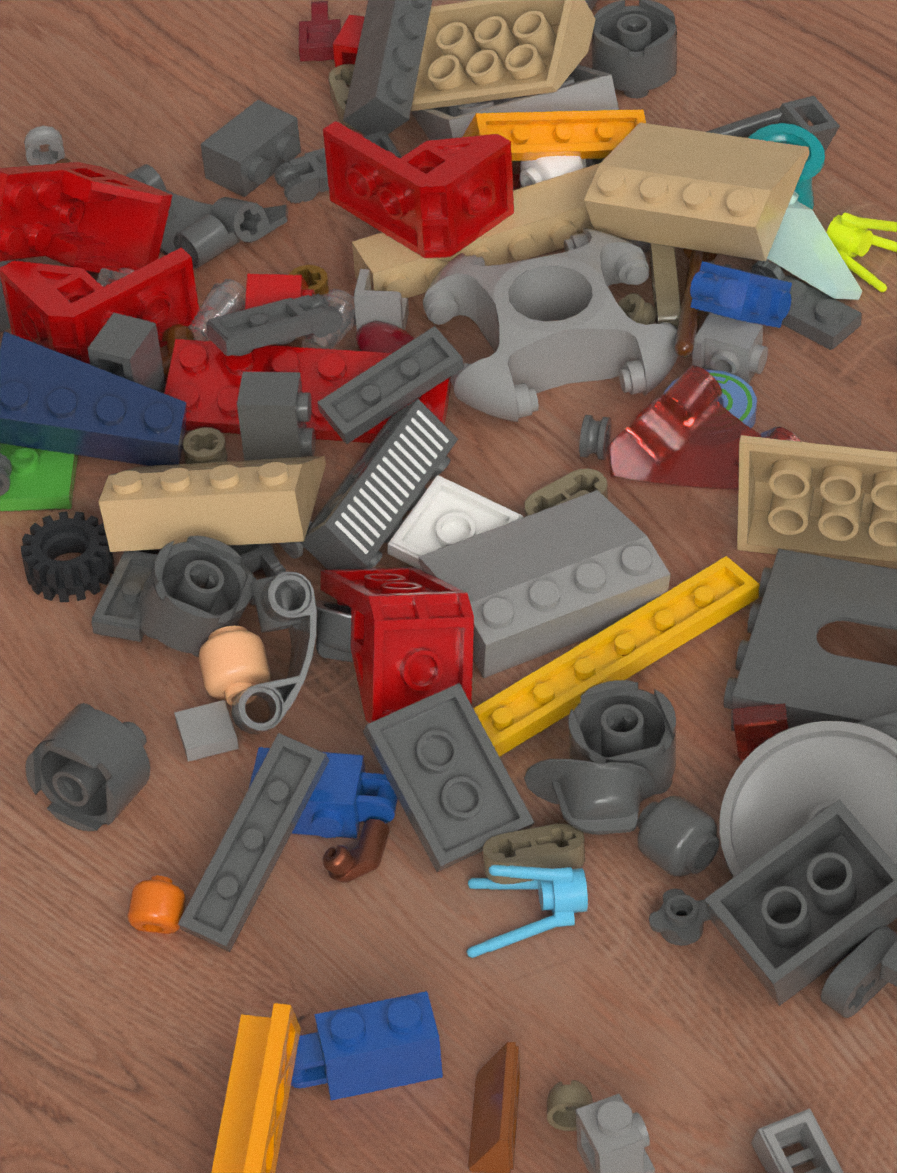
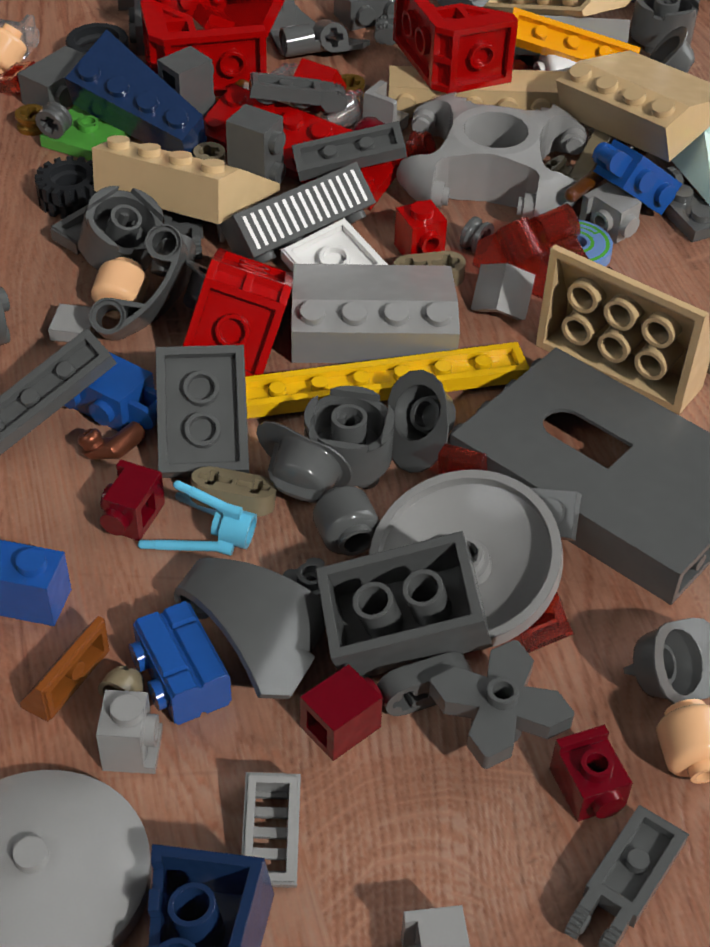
camera: 20 degrees right, 0 degrees up
none -> dark red brick [100,459,165,541]
none -> blue brick [129,601,232,725]
none -> dark grey panel [174,558,326,699]
none -> dark red brick [300,664,383,761]
none -> dark grey piece [388,370,456,473]
none -> red brick [394,199,447,256]
none -> clear red plate [405,131,436,157]
none -> light grey panel [471,263,535,320]
none -> dark grey piece [649,26,695,73]

